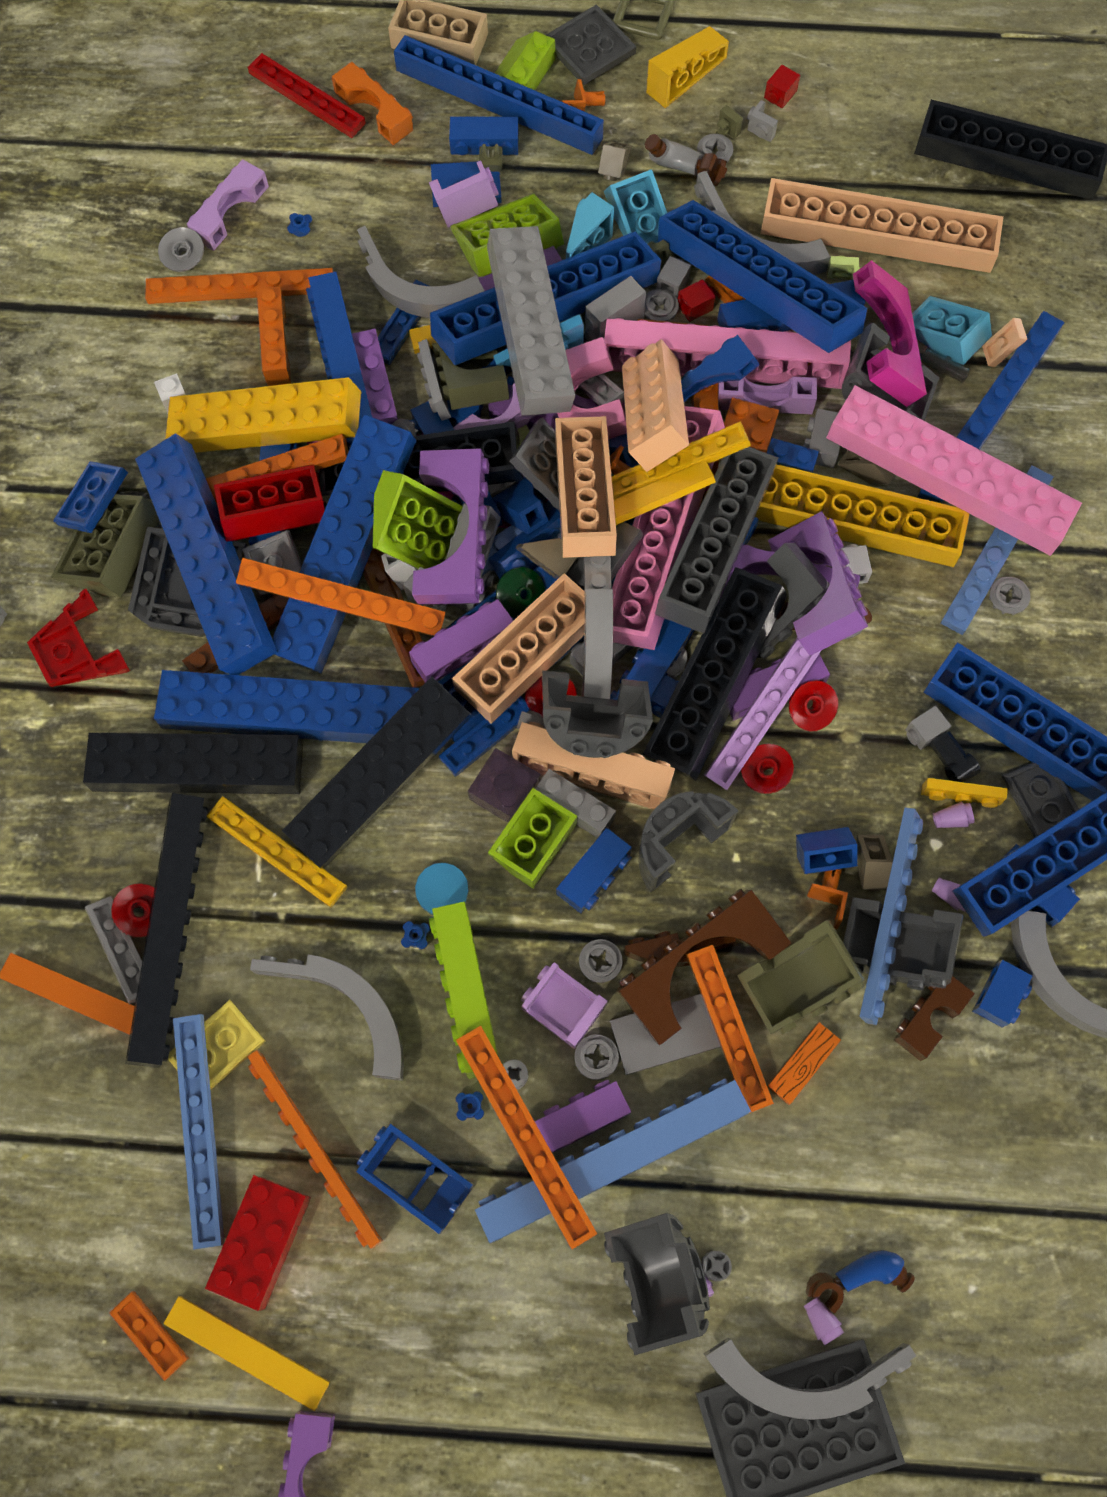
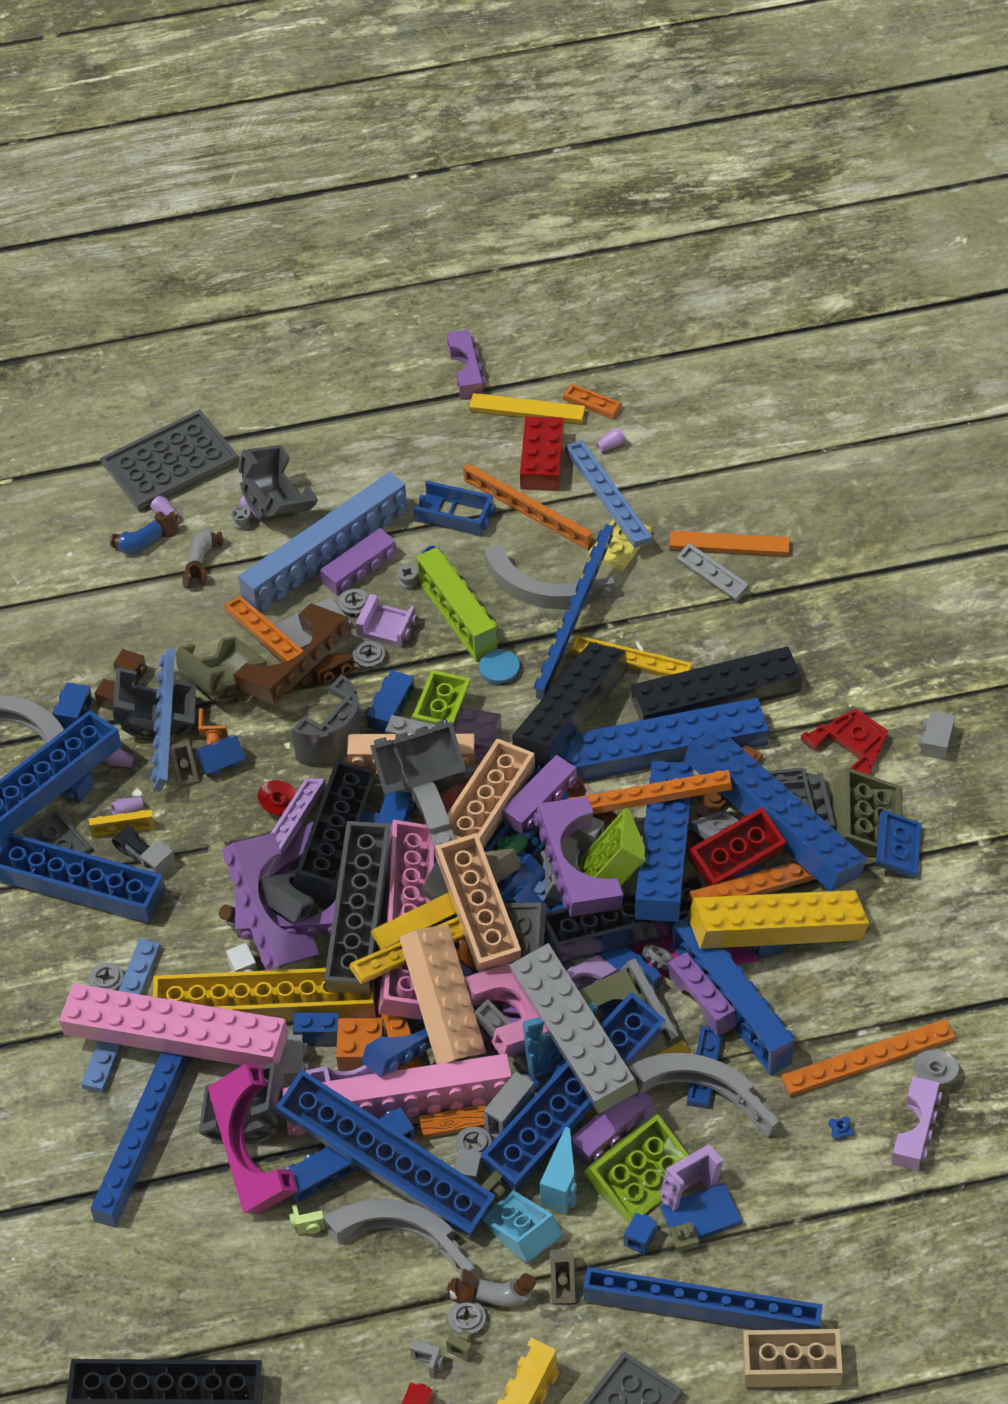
camera: 165 degrees right, 20 degrees down
red dish [111,884,154,937] -> none
black brick [125,792,208,1068] -> none
white brick [154,373,186,413] -> none
red plate [247,53,366,138] -> none
orange arch [257,286,291,386] -> none
orange arch [332,62,413,145] -> none
blue plate [401,921,430,950] -> none
blue brick [449,117,519,155] -> none
orange plate [456,1026,597,1249] -> none
lime slope [495,31,555,90] -> none
orange bracket [561,79,605,111] -> none
red brick [678,279,716,322] -> none
light grey arch [703,1338,916,1420] -> none
light nougat brick [761,178,1003,273] -> none
orange tile [767,1022,841,1105] -> none
medium azure slope [912,296,992,365] -> none
clear smoke pin [921,348,971,384] -> none
light nougat plate [982,318,1027,367] -> none
none -> piece [182,529,223,588]
none -> blue plate [534,524,614,700]
none -> lavender cone [596,428,626,453]
none -> blue brick [624,1213,657,1255]

